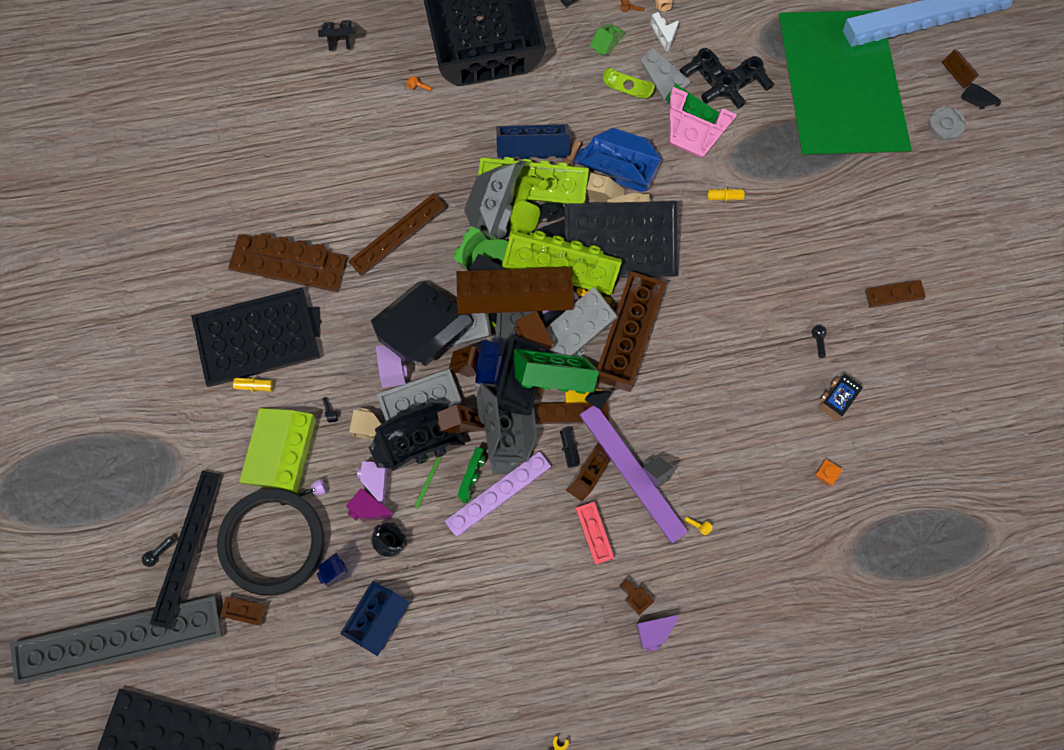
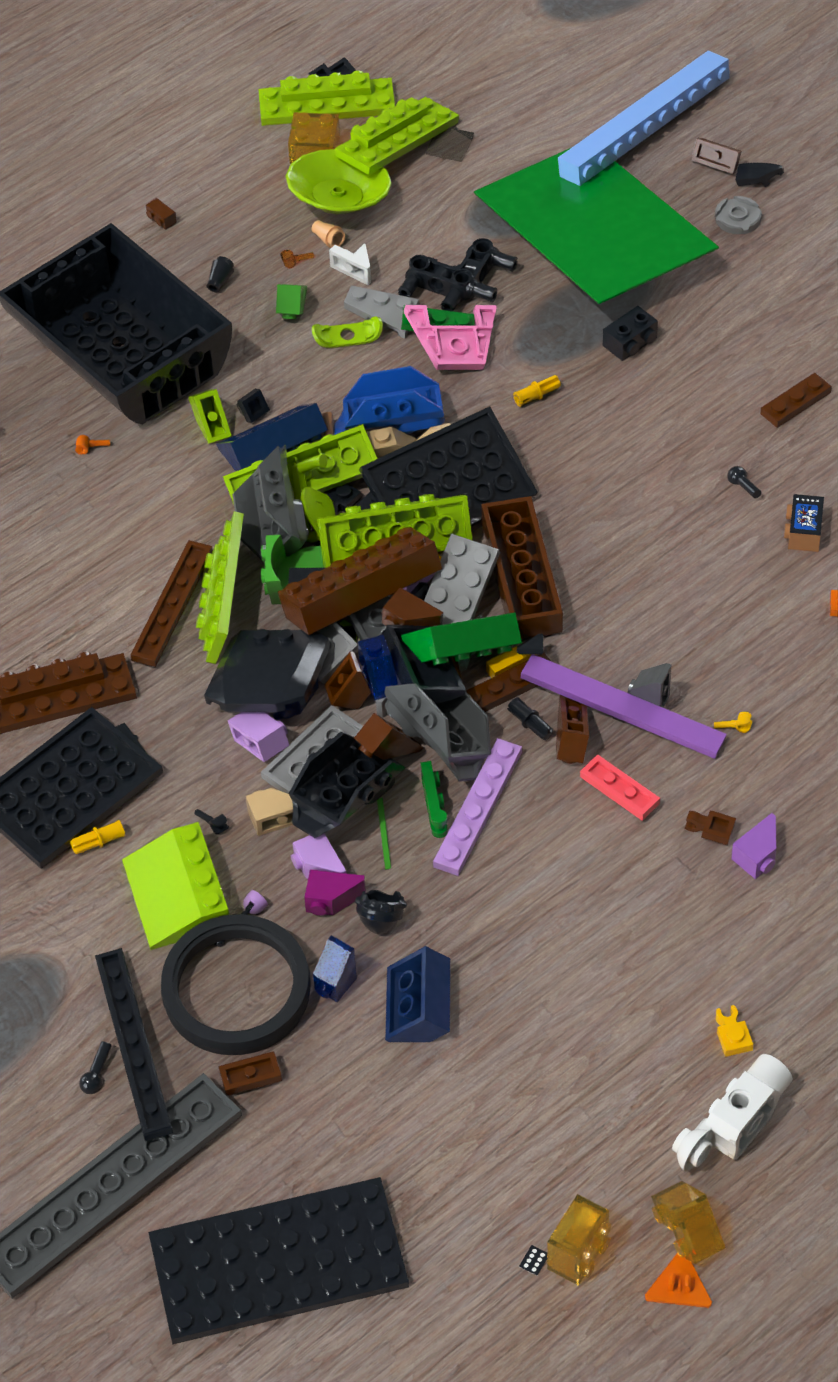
camera: 25 degrees left, 20 degrees down
none -> lime slope [188,389,232,444]
none -> lime plate [196,511,244,664]
none -> black tile [236,388,270,423]
none -> black brick [602,306,658,361]

